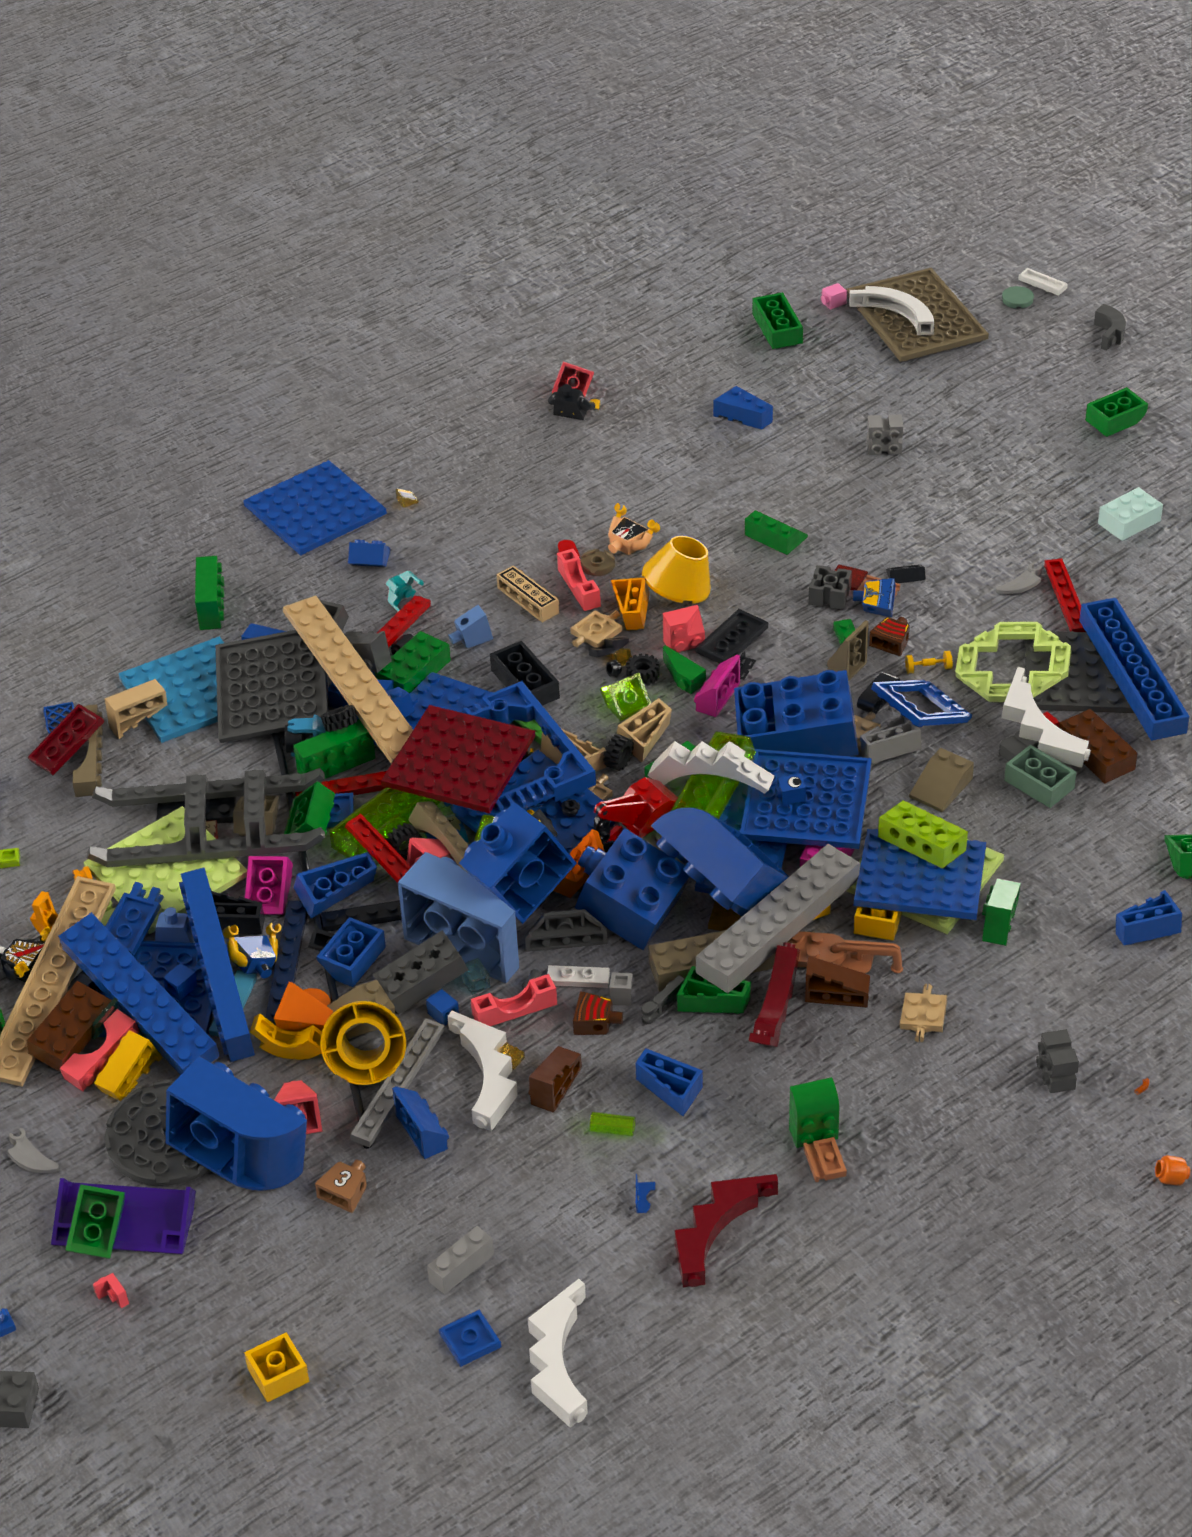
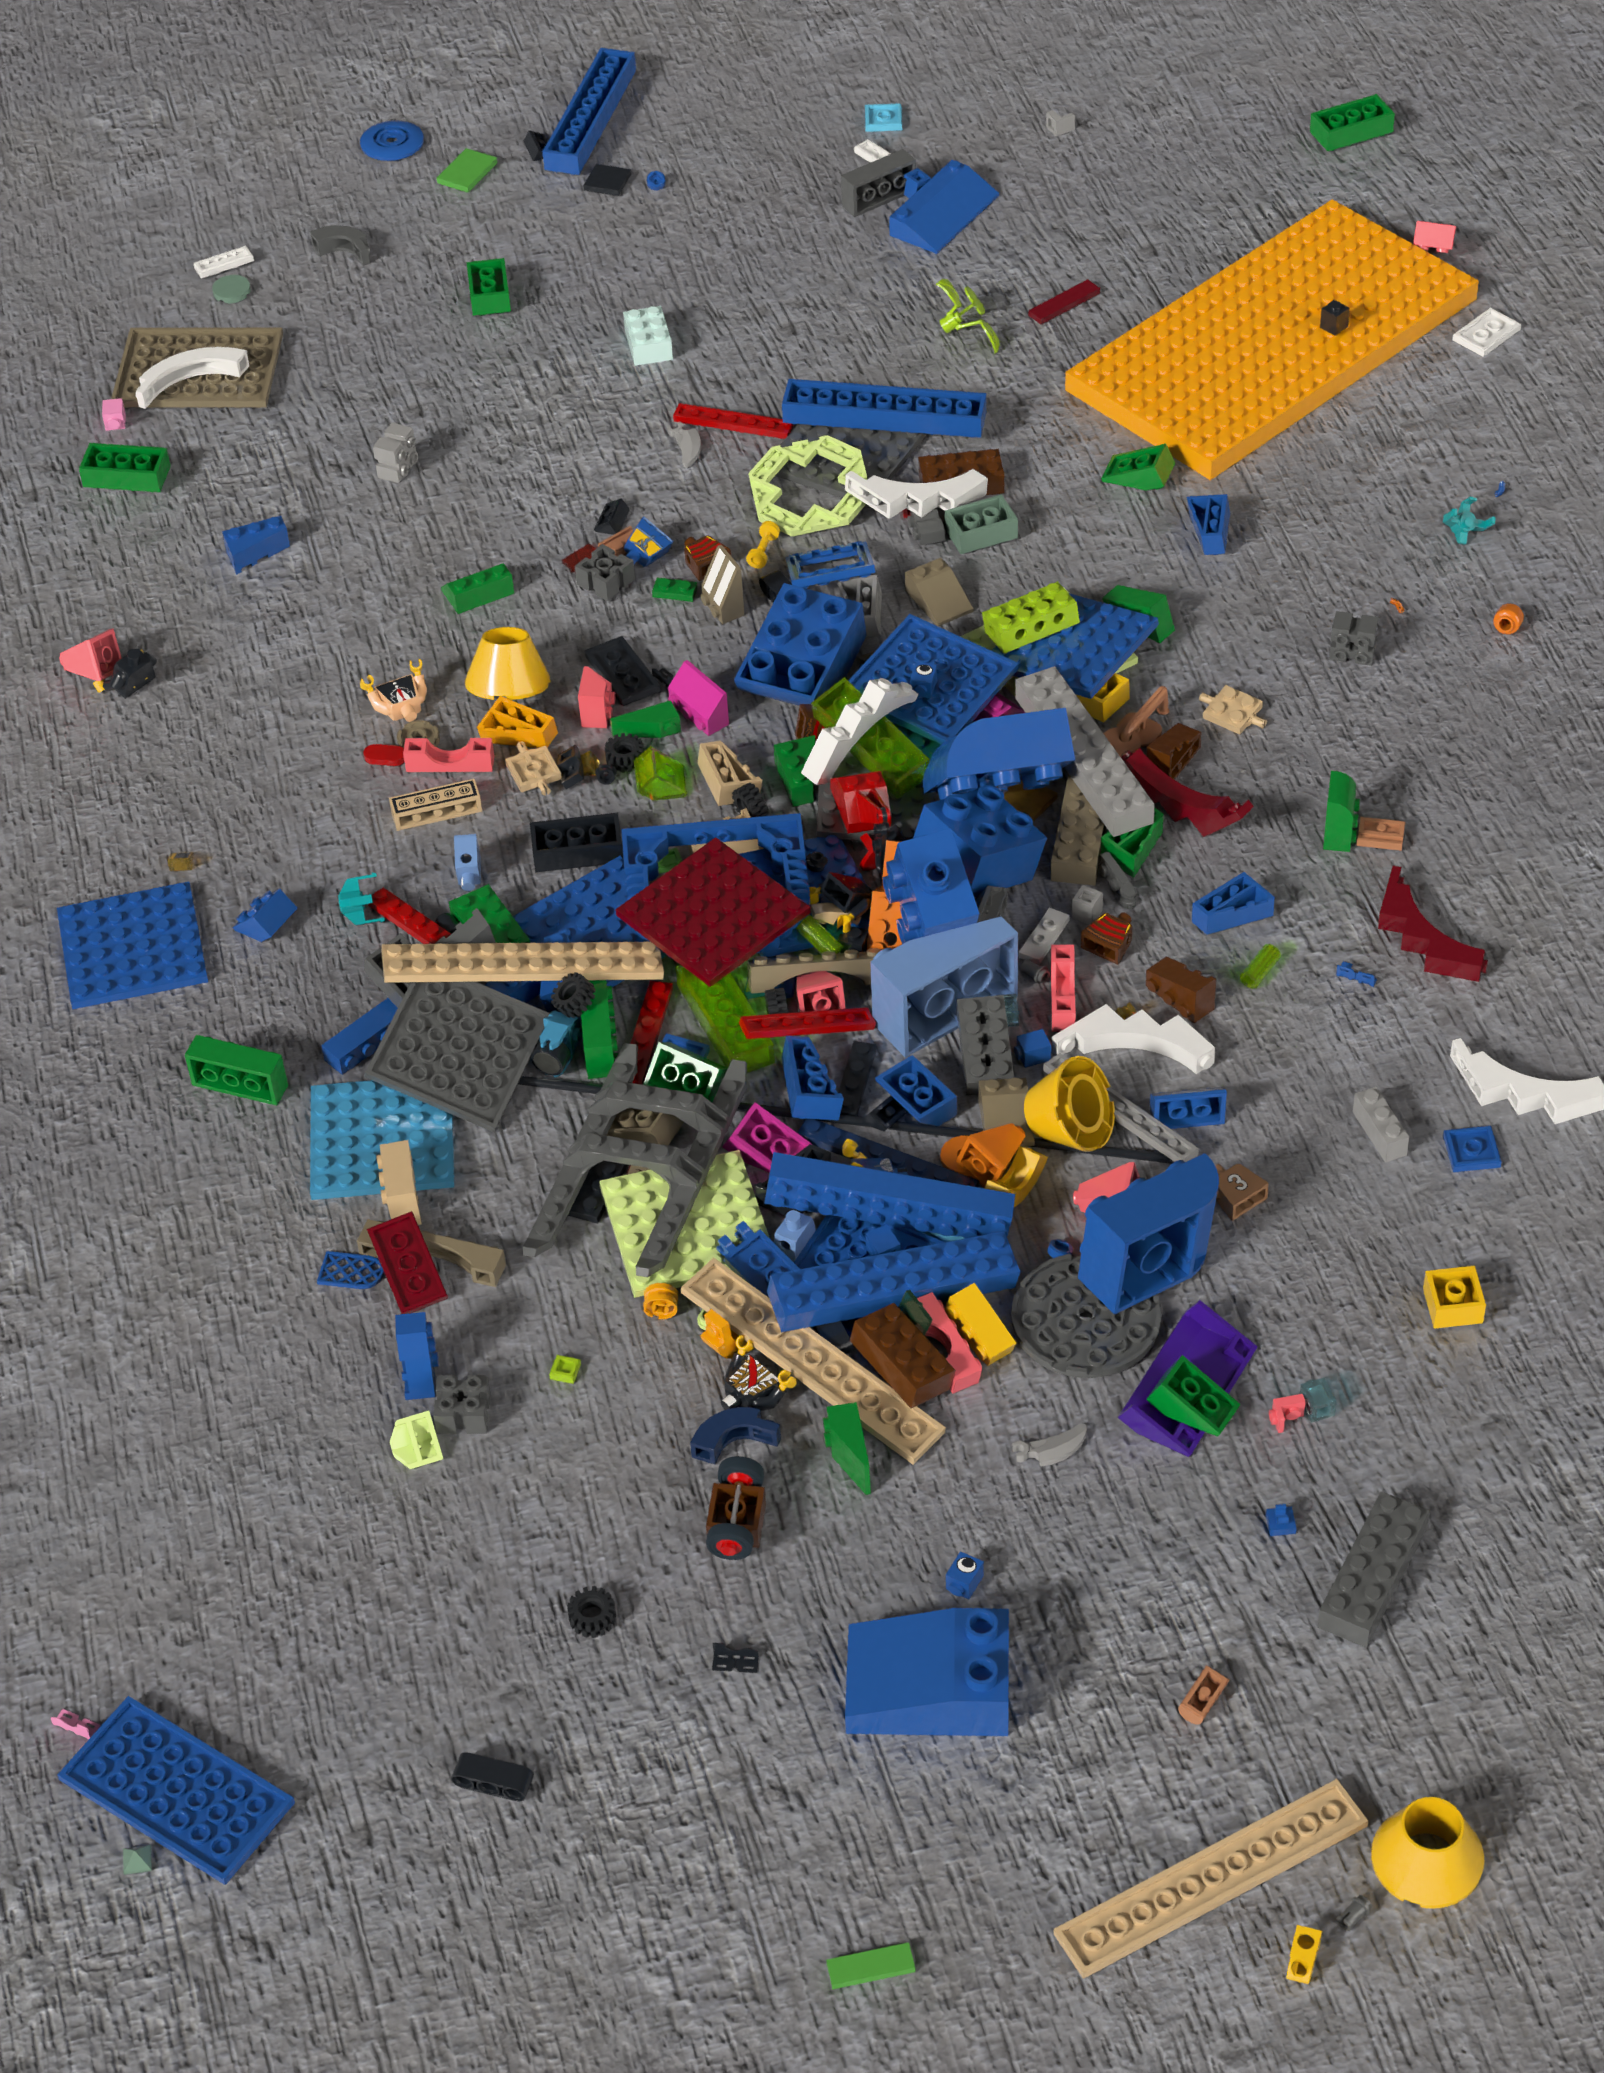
camera: 65 degrees left, 5 degrees up
none -> clear light blue brick [1300,1378,1336,1423]

